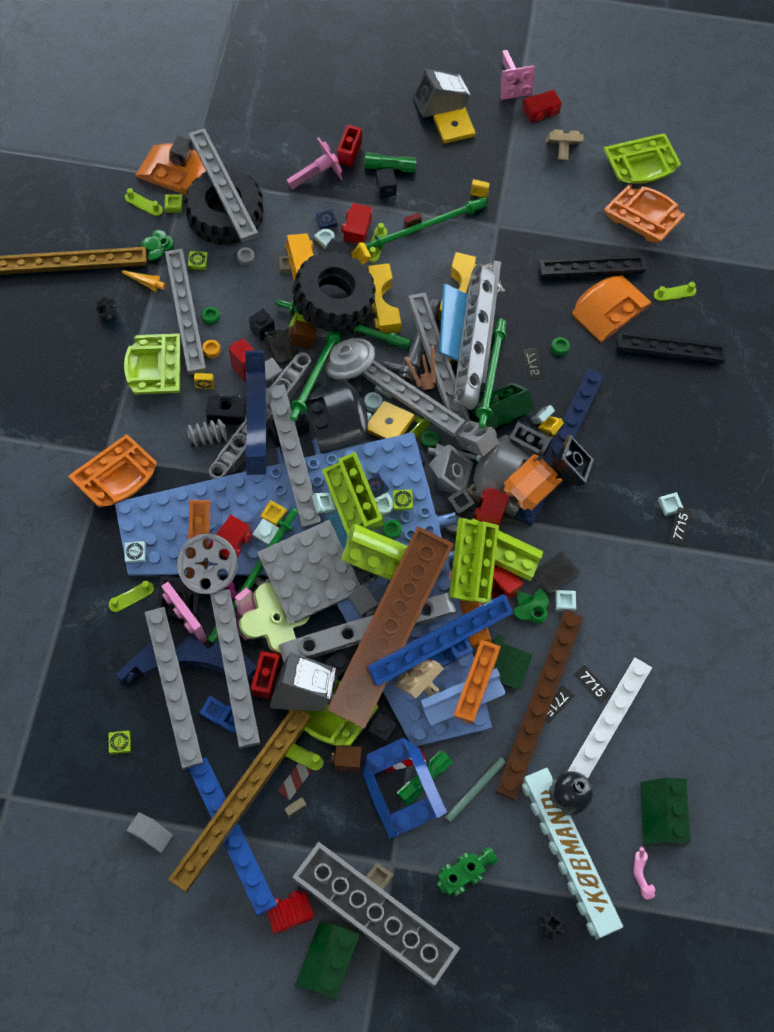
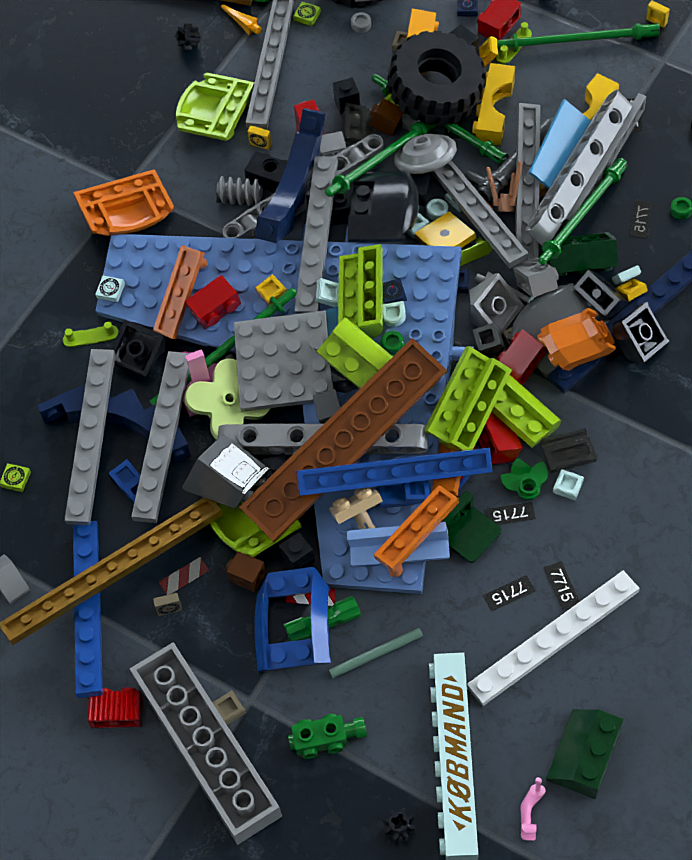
camera: 30 degrees right, 5 degrees down
bright pink wing [161,582,208,644] -> none
light grey wedge [177,534,237,594] -> none
green tile [202,307,220,325] -> none
light orange tile [202,340,221,359] -> none
red brick [251,651,281,700] -> none
light aqua plate [252,519,279,545] -> none
lime piece [285,744,323,770] -> none
dark green slope [295,921,360,1002] -> none
light aqua tile [314,229,335,249] -> none
lime tile [393,489,413,511] -> none
dark red tile [403,212,422,229] -> none
green tile [420,430,439,449] -> none
reddish brown plate [496,610,583,801] -> none
black cylinder [549,771,593,815] -> none
none -> clear smoke sticker [485,502,536,525]

